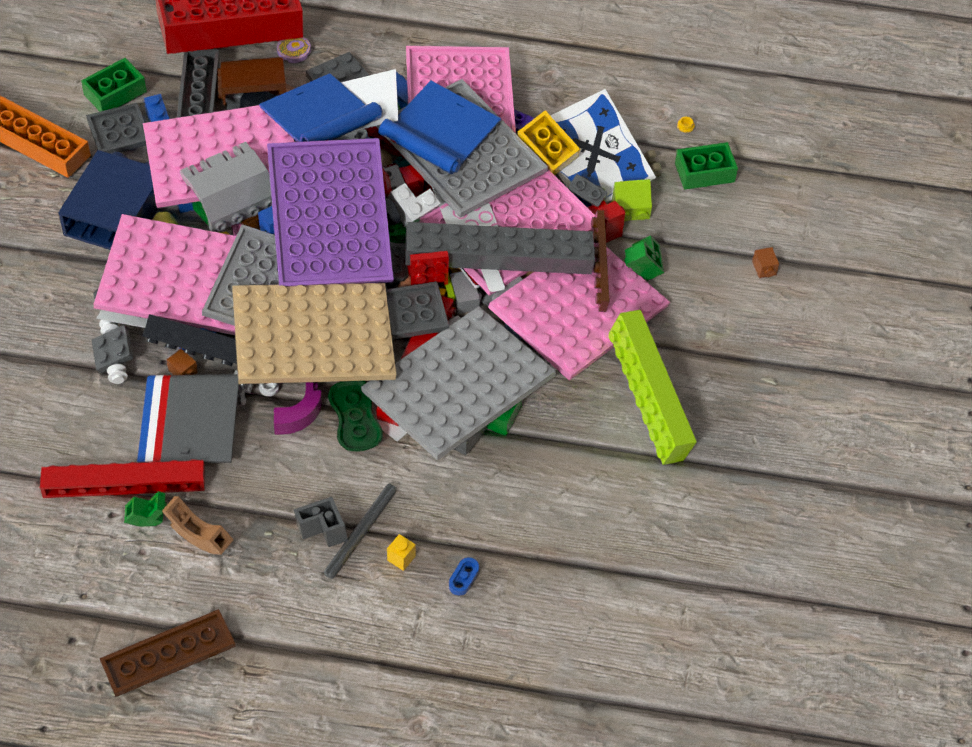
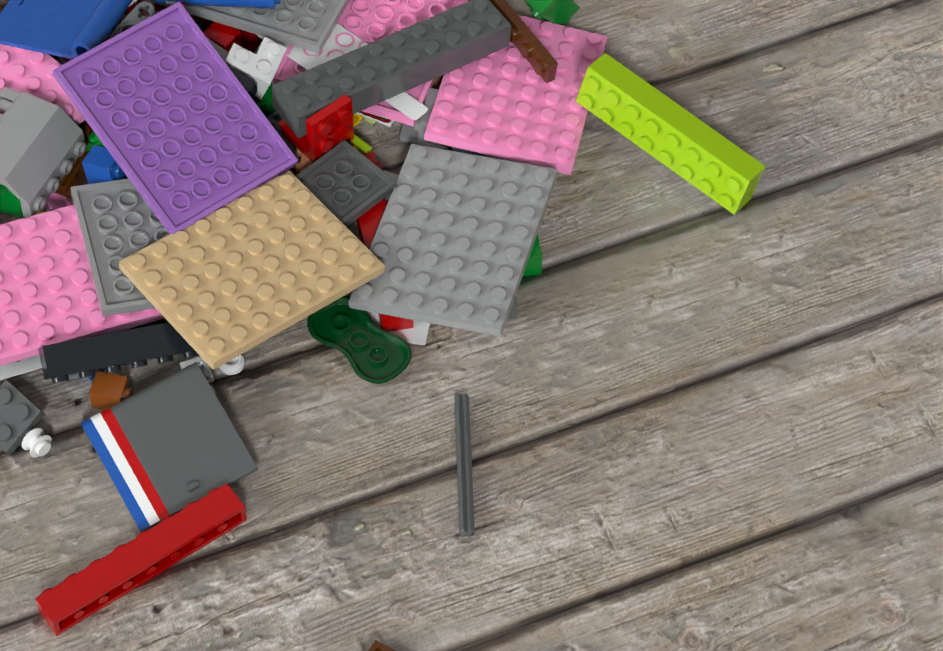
camera: 30 degrees left, 0 degrees up
green brick [124,491,167,527] -> none
medium nougat arch [162,496,234,555] -> none
magenta arch [274,382,322,435] -> none
dark grey brick [294,497,348,547] -> none
yellow brick [387,534,416,571] -> none
blue plate [449,558,479,596] -> none
light grey brick [450,272,482,314] -> none

